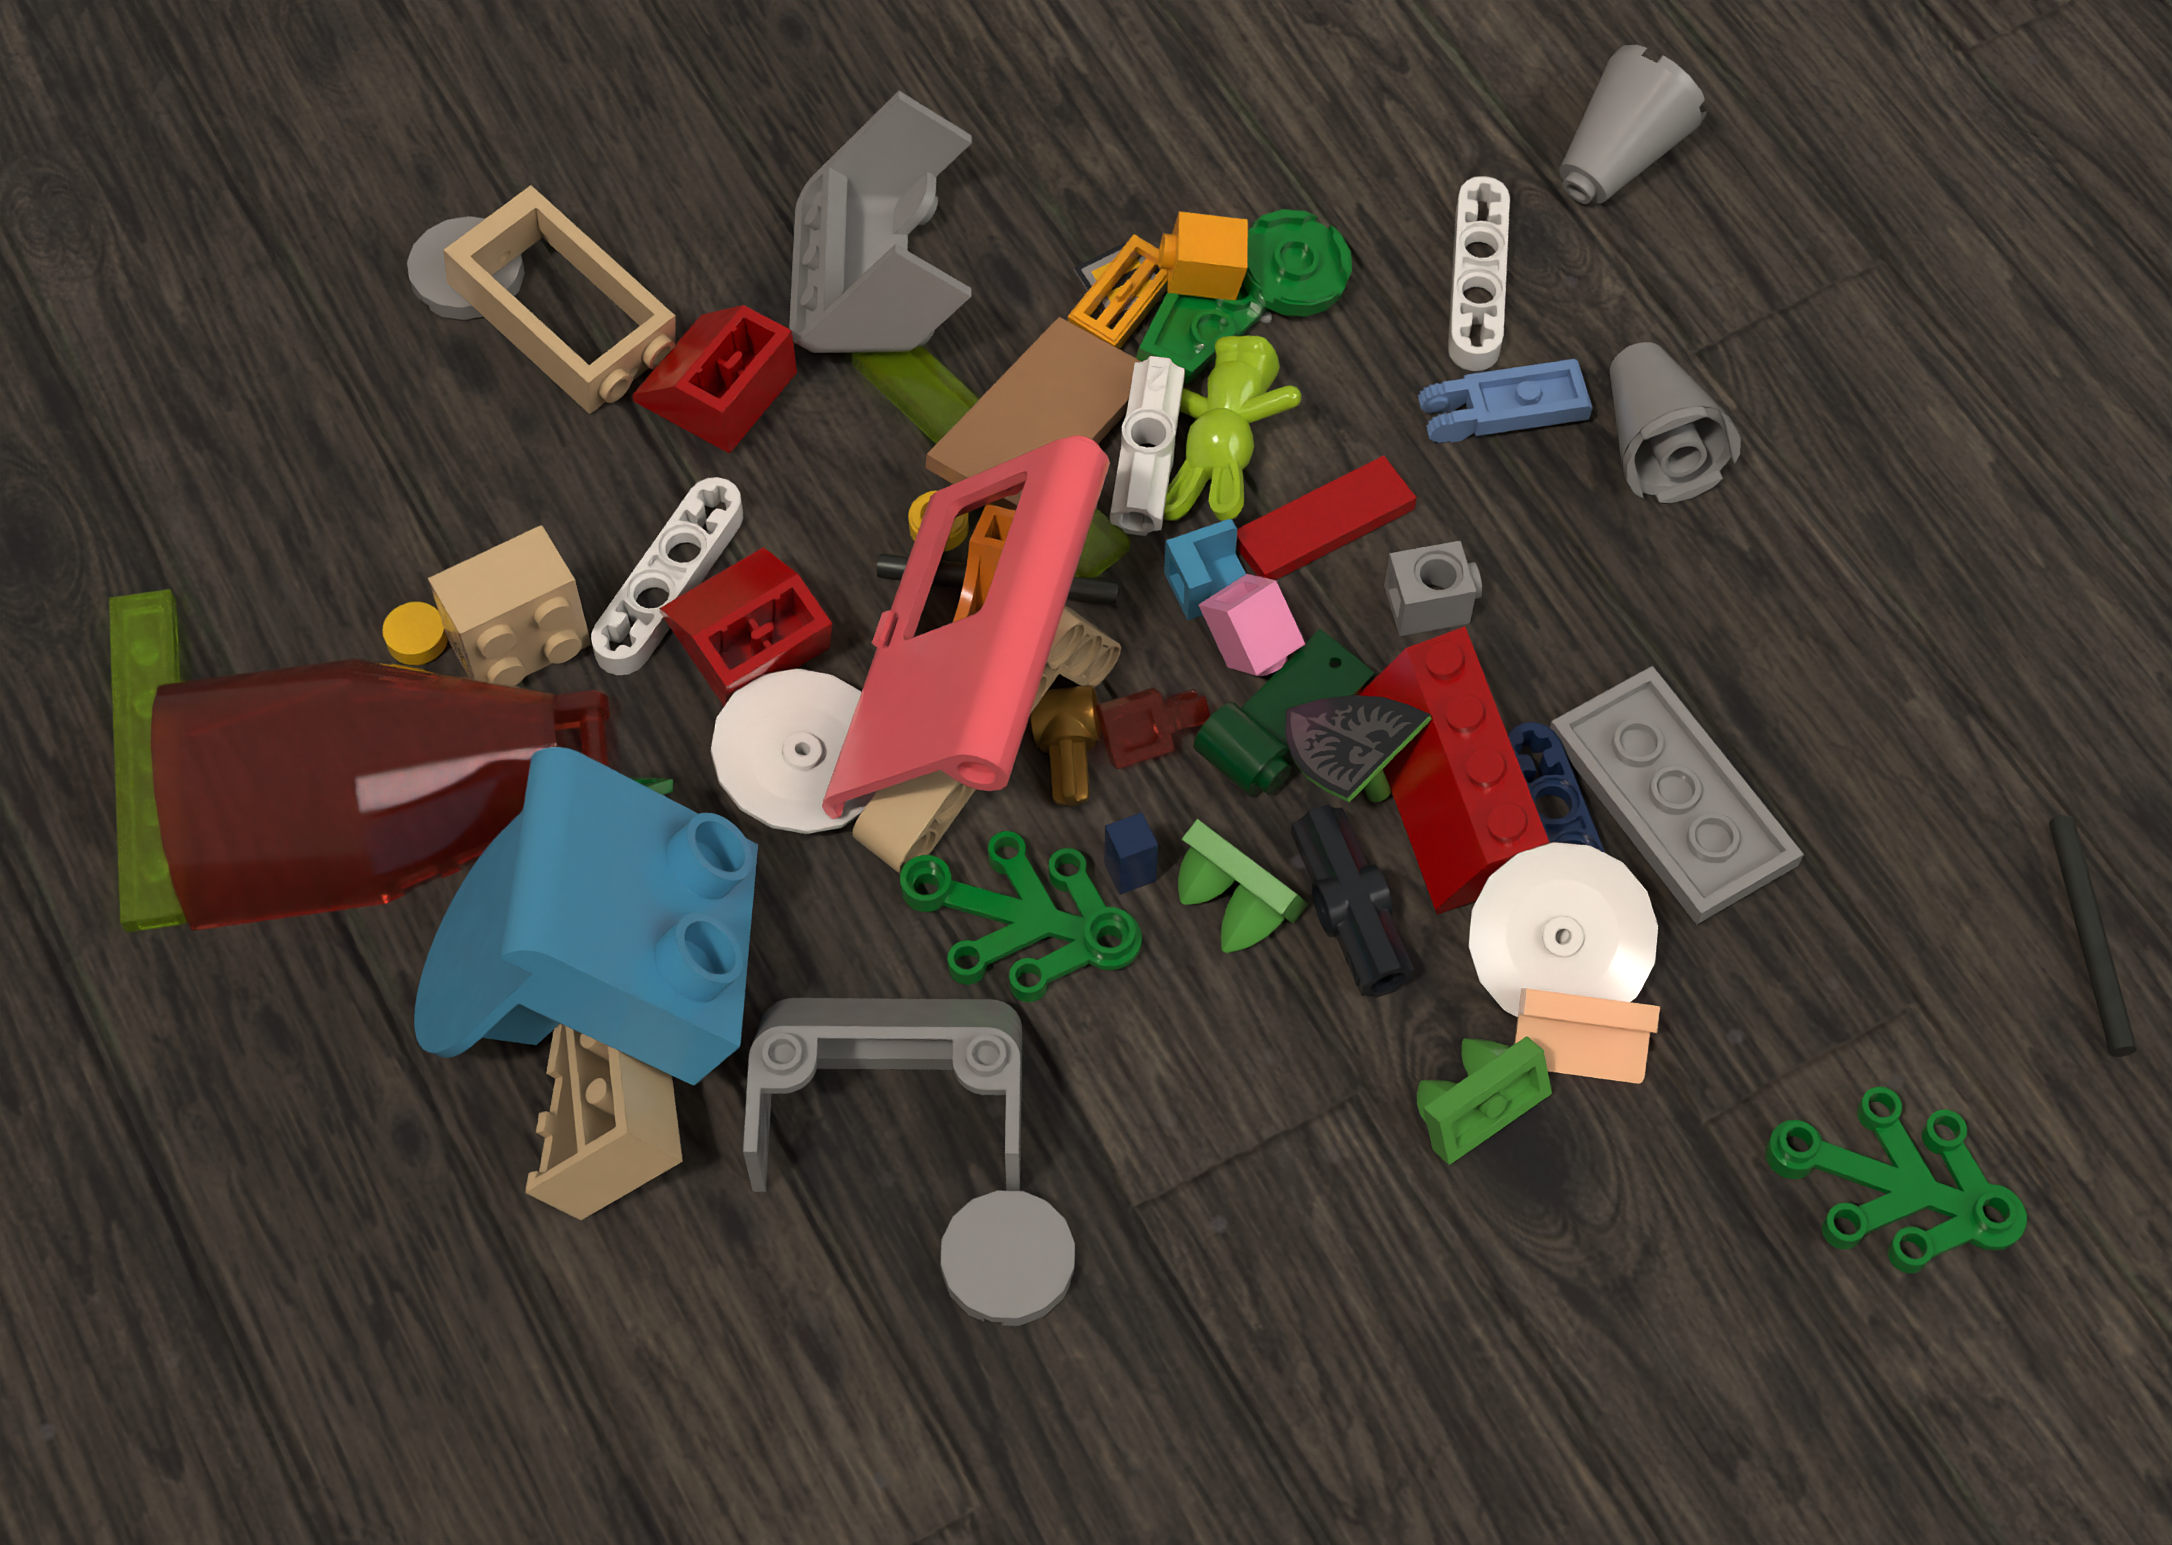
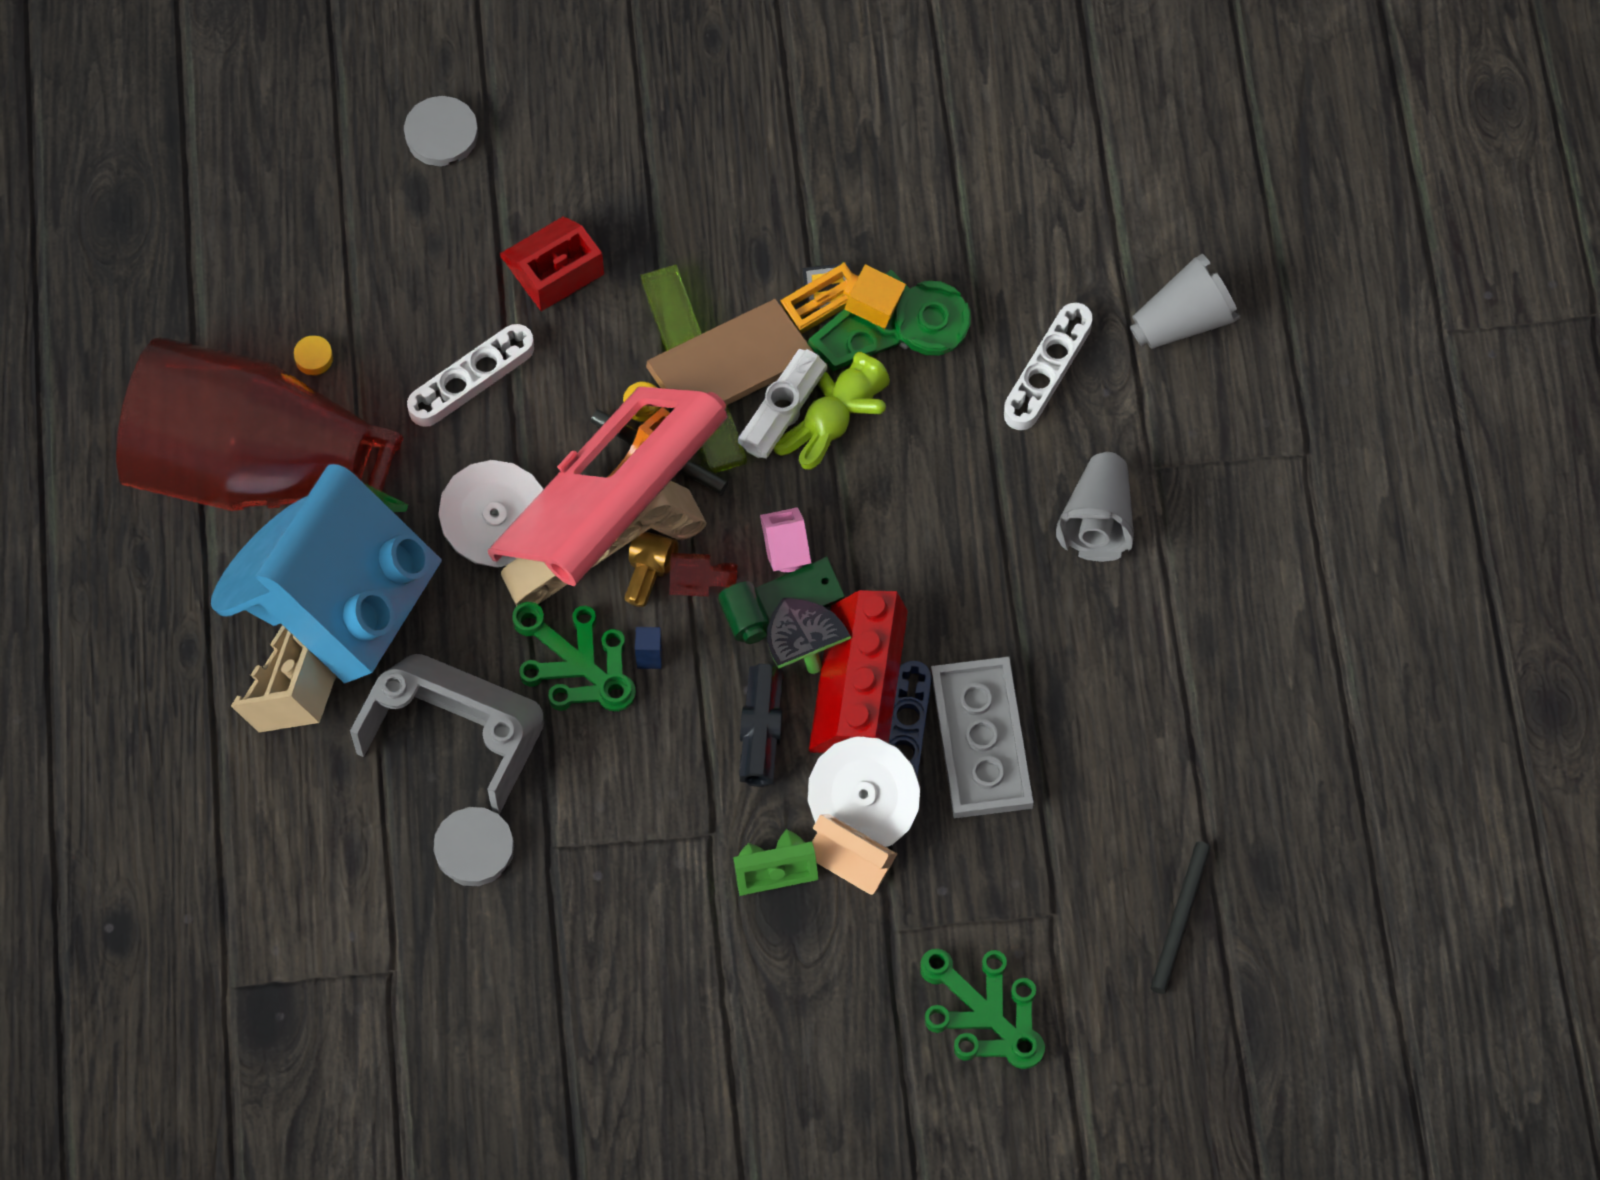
camera: 25 degrees right, 5 degrees up
clear neon green tile [109,589,191,932] -> none
tan brick [428,525,591,698] -> none
tan window [443,185,675,414] -> none
red slope [660,547,832,706] -> none
light grey windscreen [789,91,972,353] -> none
dark azure panel [1164,519,1246,621] -> none
bright green tile [1178,819,1309,953] -> none
red tile [1236,455,1417,580] -> none
light grey brick [1384,541,1482,636] -> none
medium blue hinge [1418,359,1592,444] -> none

